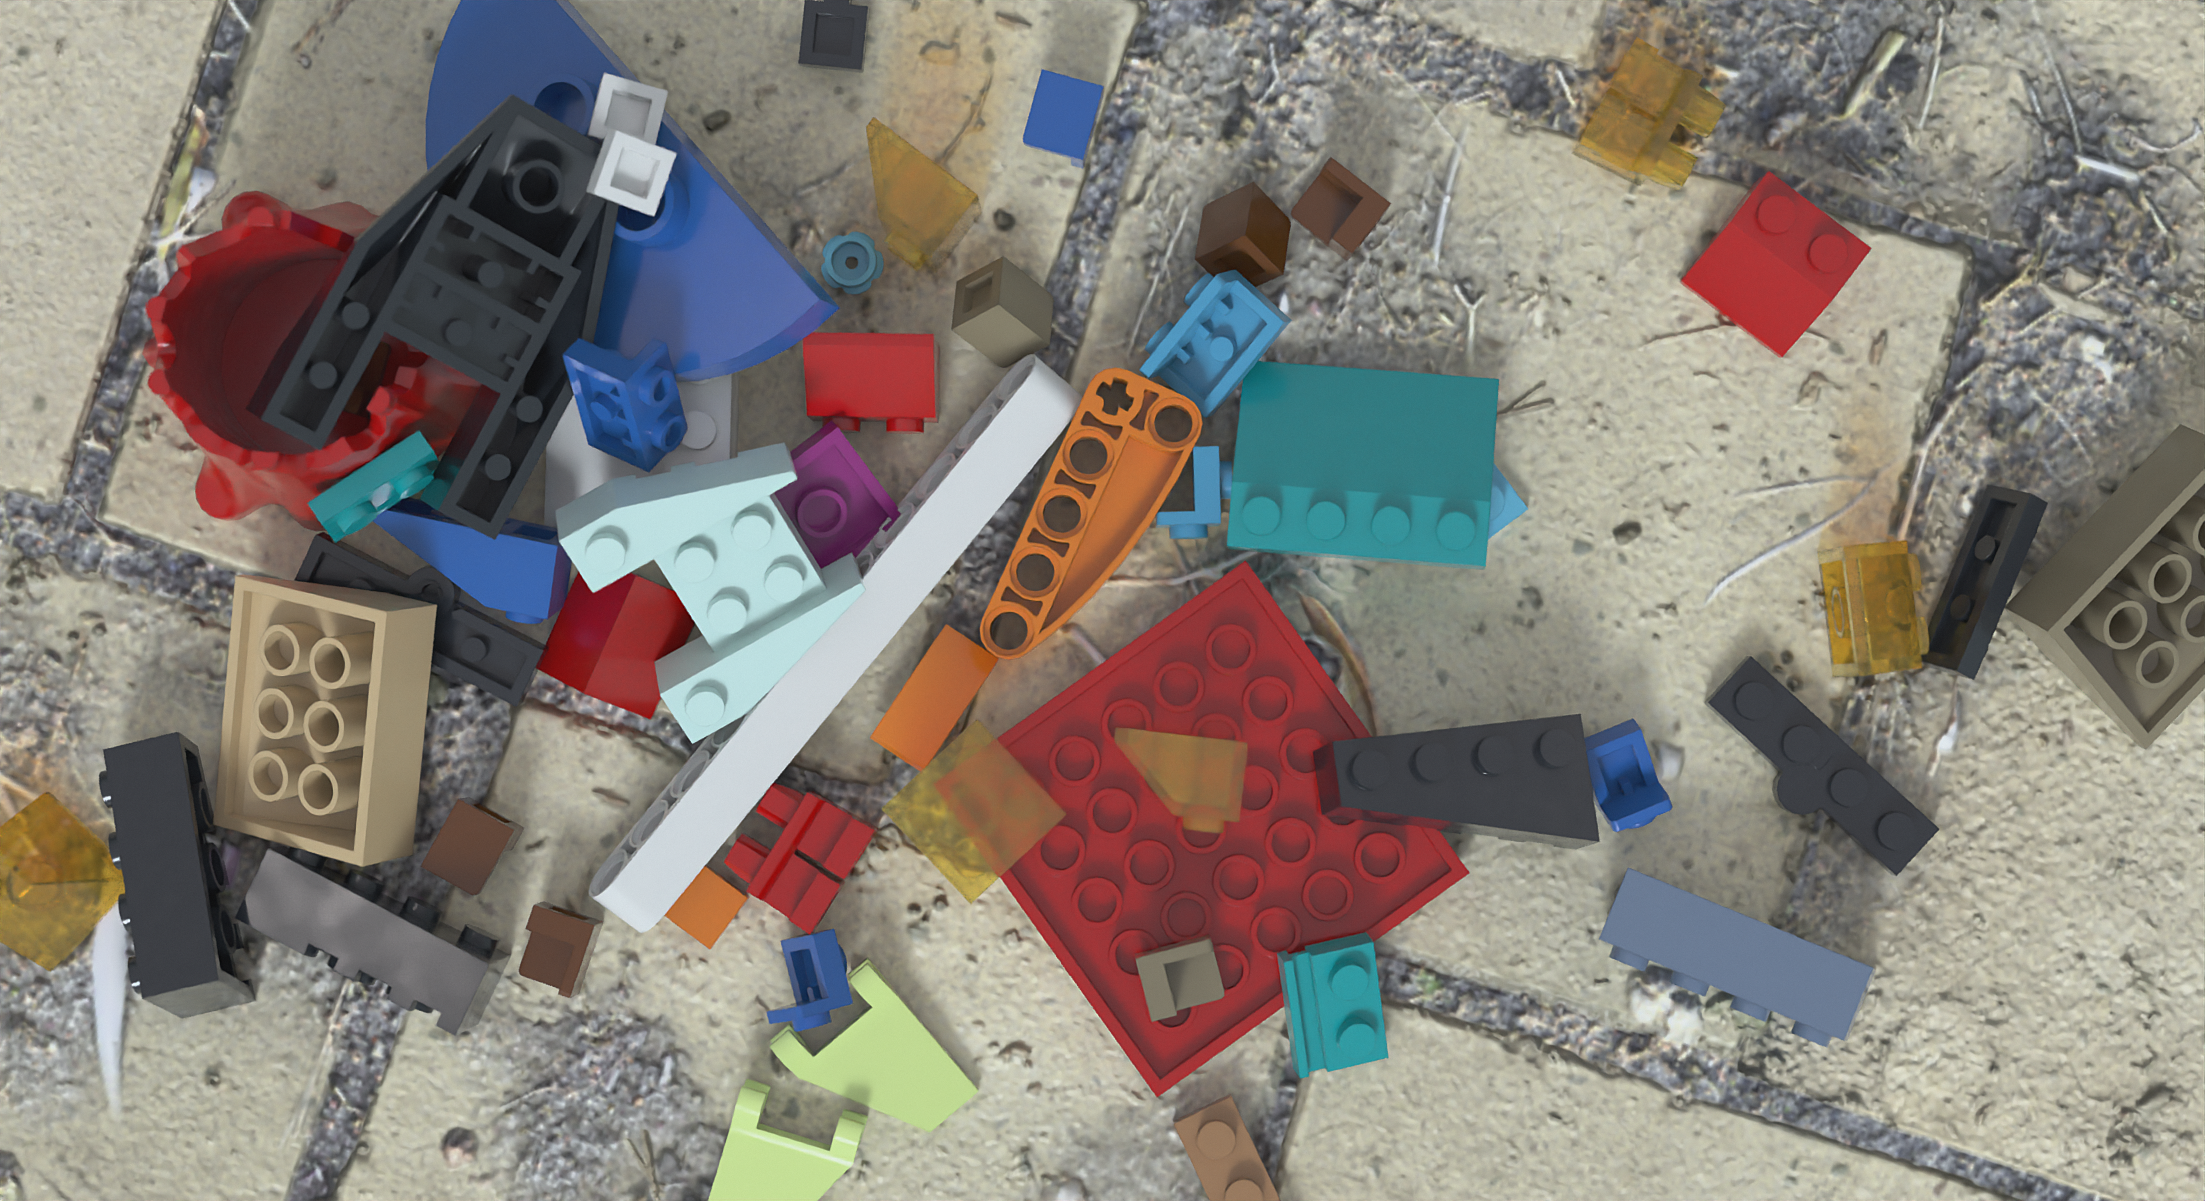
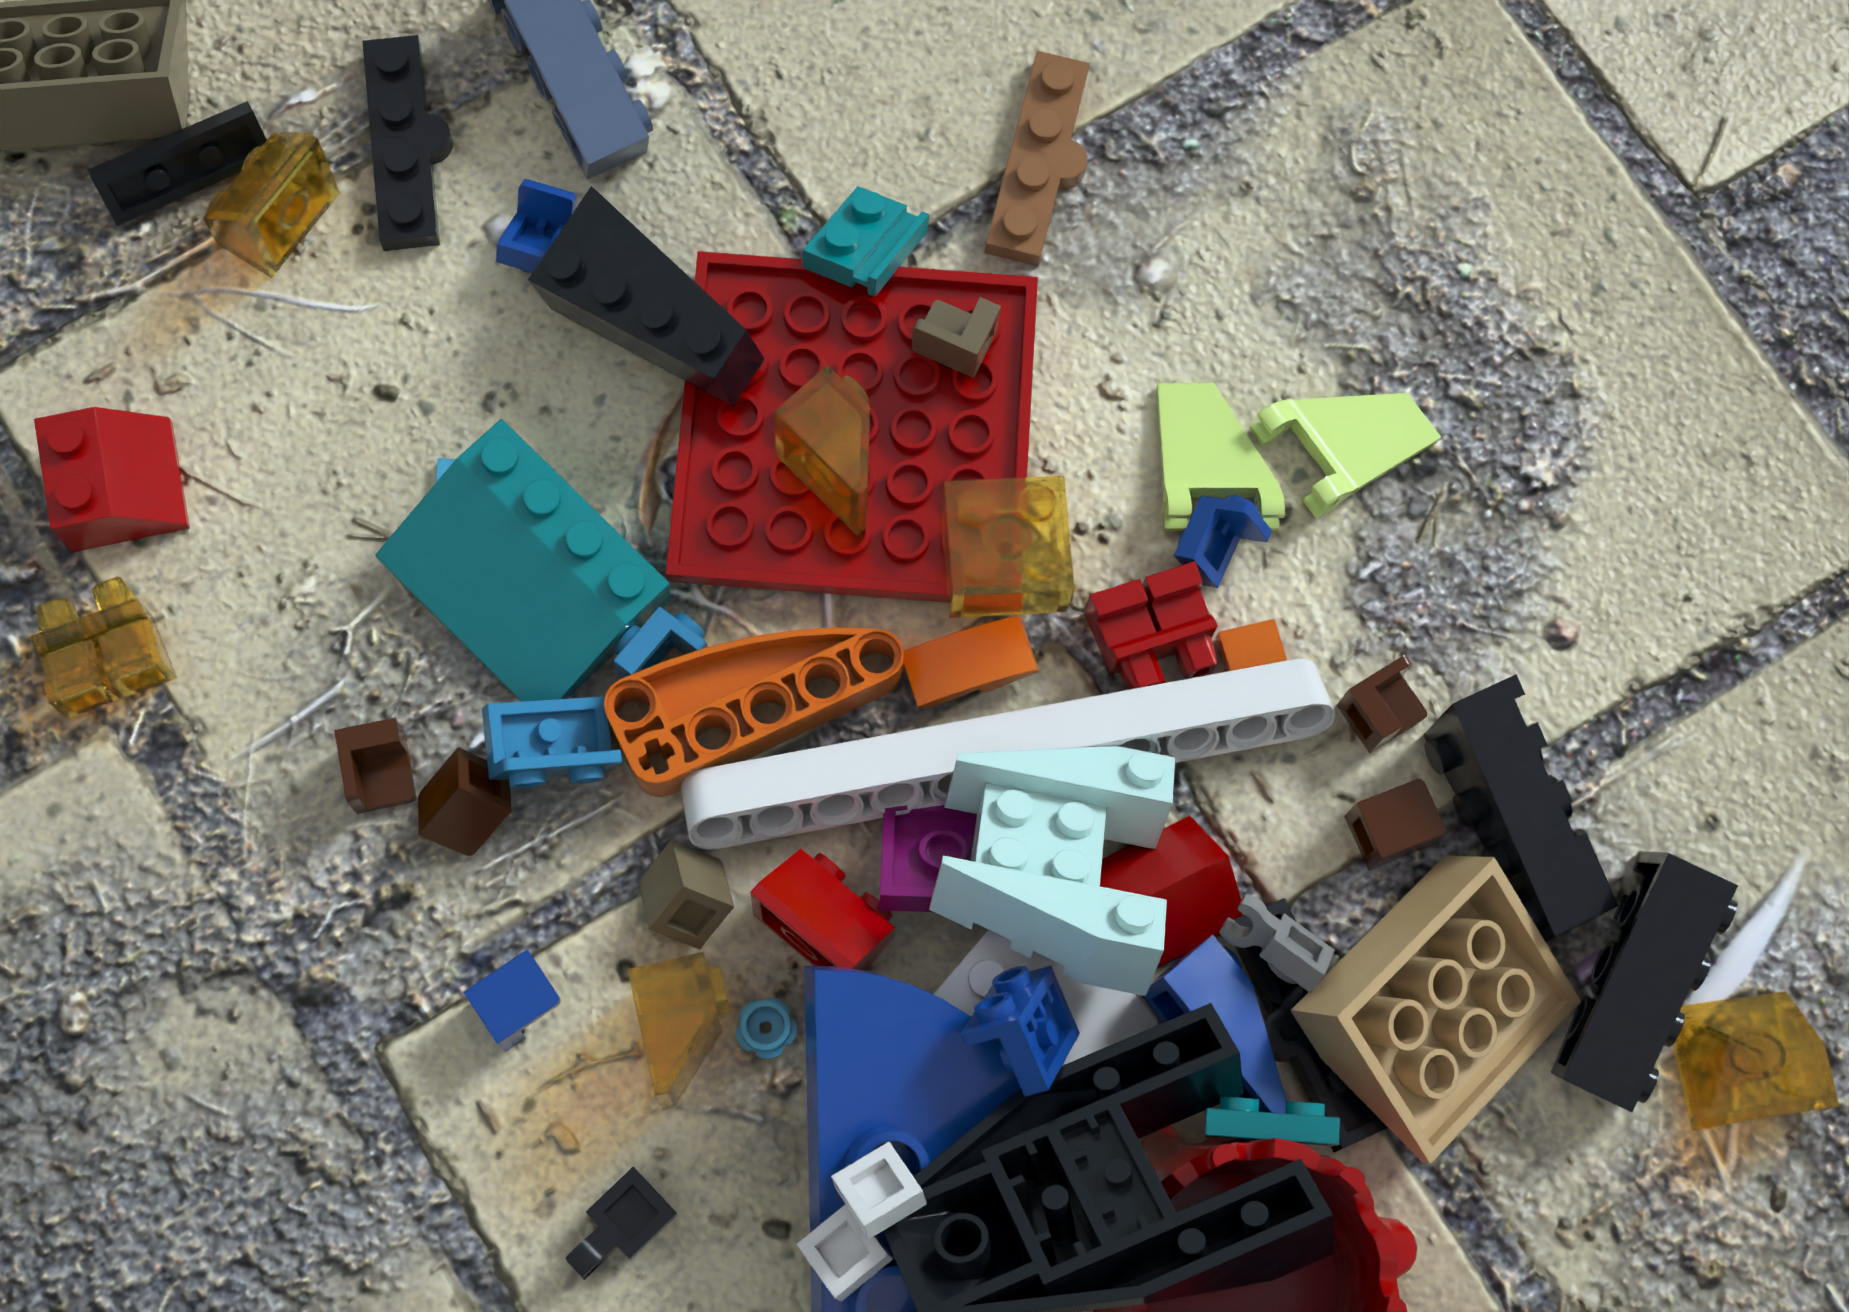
camera: 150 degrees left, 15 degrees down
none -> light grey plate [1219,894,1335,993]

